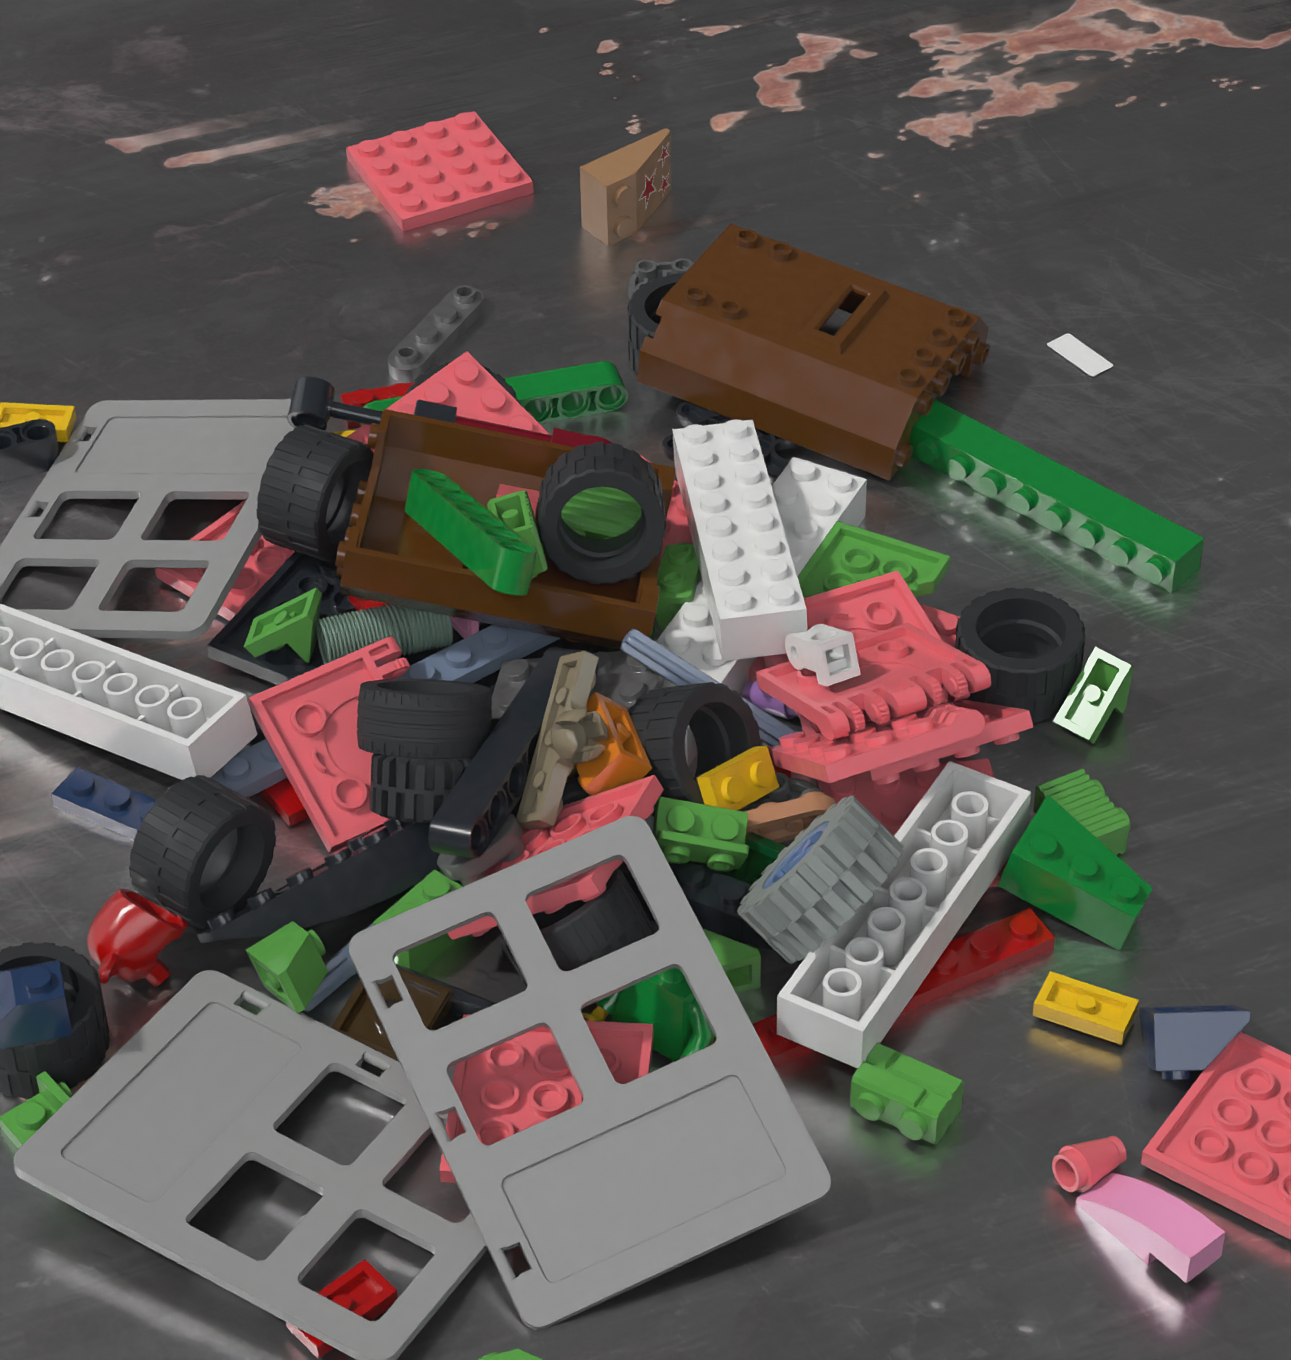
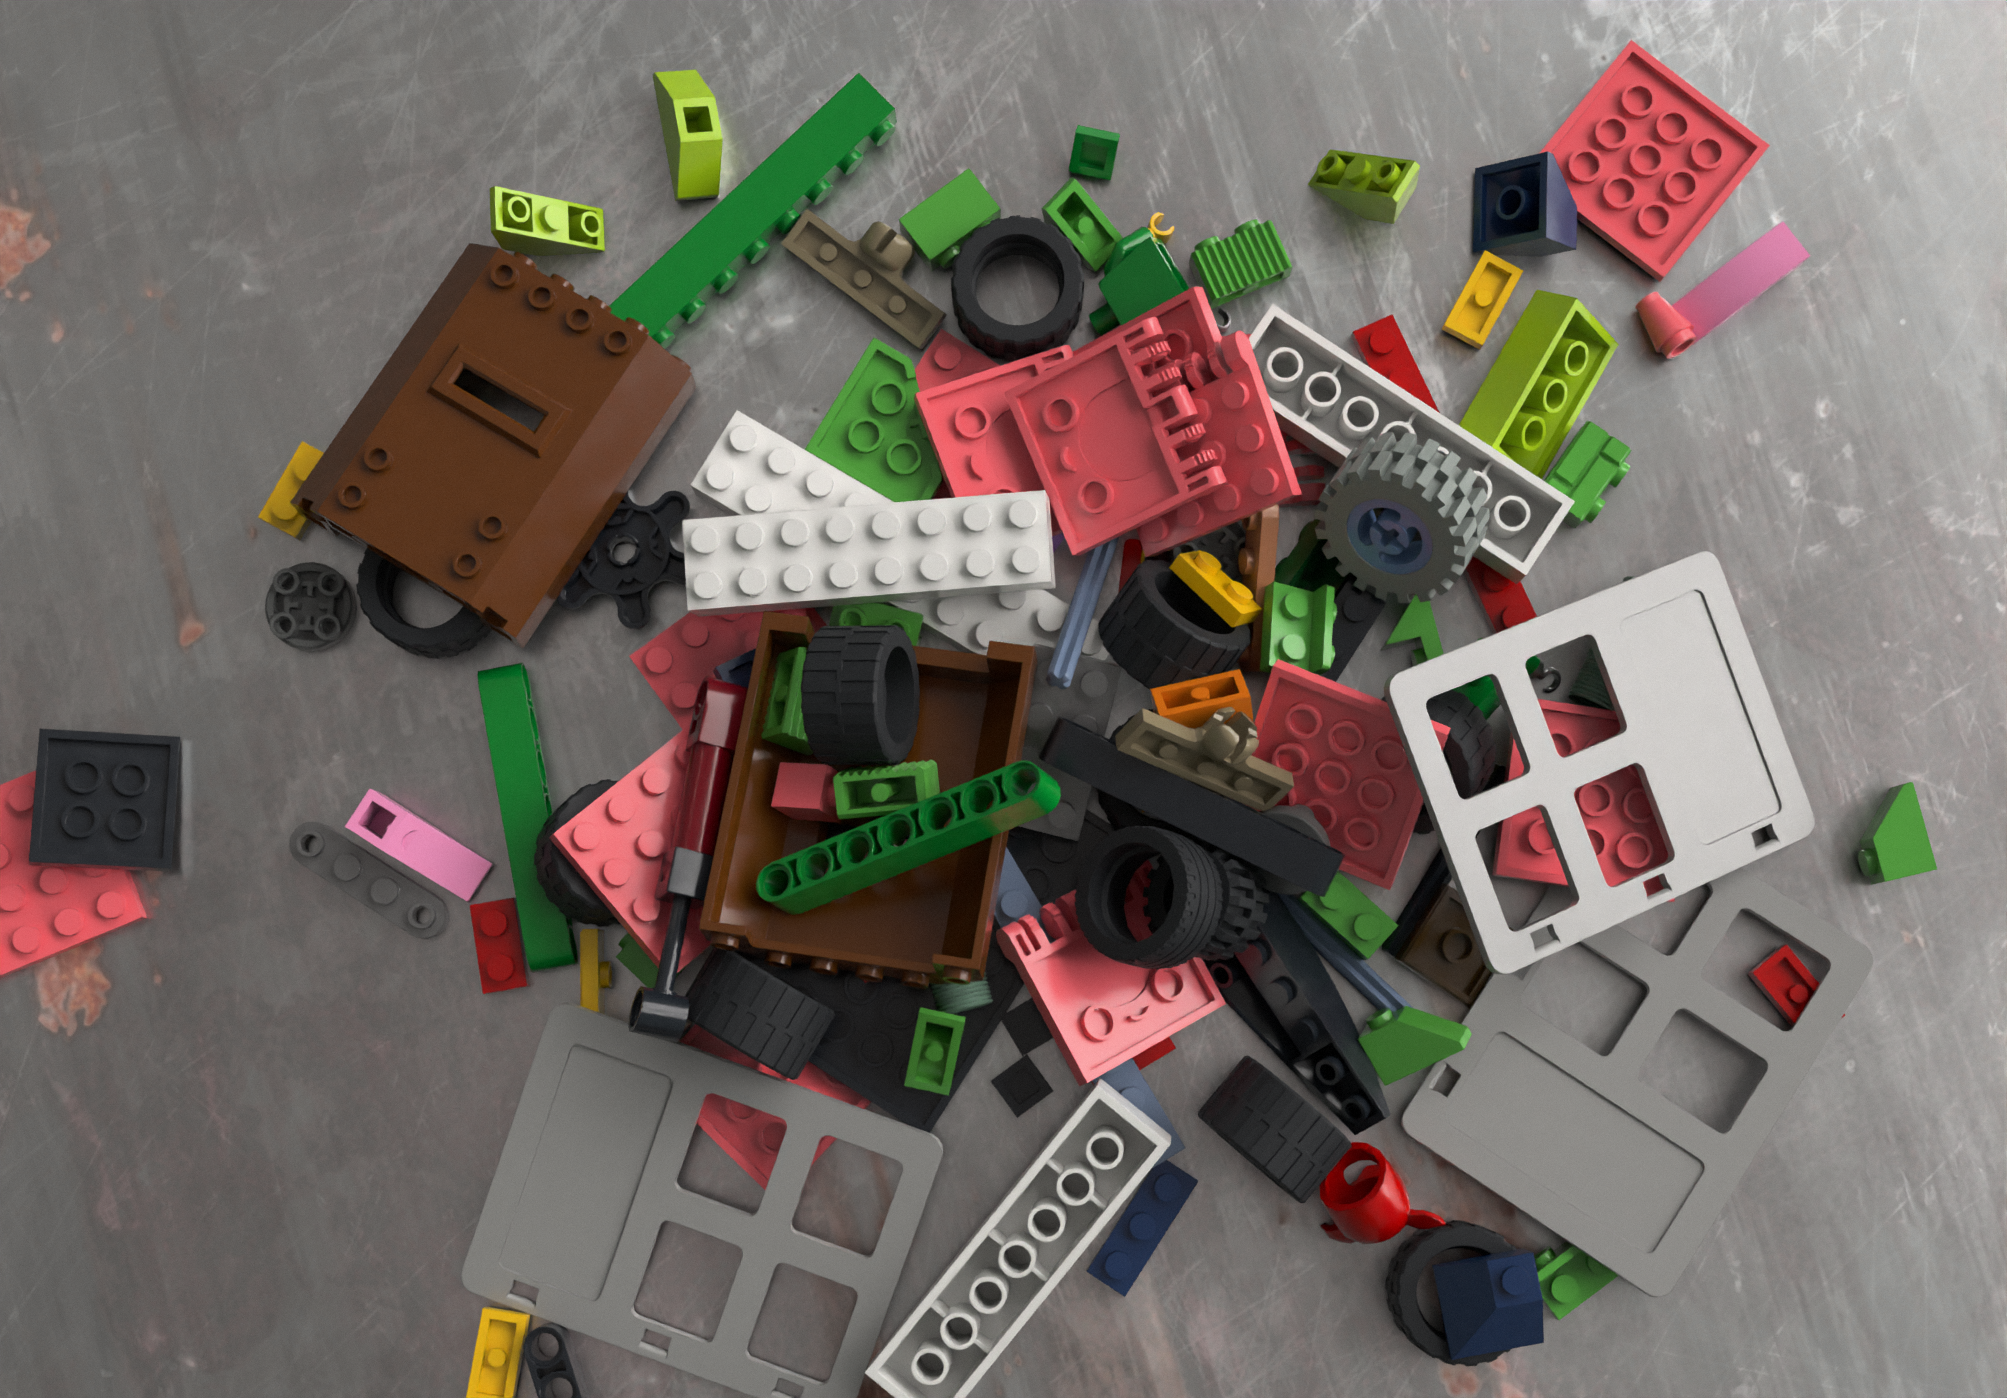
camera: 85 degrees left, 40 degrees up
medium nougat slope [580,128,671,247] -> none
white leg [785,624,861,687] -> none
green wedge [998,795,1153,951] -> none
white sticker [1047,333,1113,377] -> none
none -> black plate [29,729,180,872]
none -> bright pink slope [345,788,493,902]
none -> lime slope [489,186,605,256]
none -> lime slope [652,70,723,201]
none -> dark tan plate [781,209,947,350]
none -> bright green brick [899,168,1001,272]
none -> green plate [1068,125,1120,180]
none -> green torso [1089,212,1231,336]
none -> lime slope [1308,149,1420,224]
none -> lime slope [1459,290,1619,479]

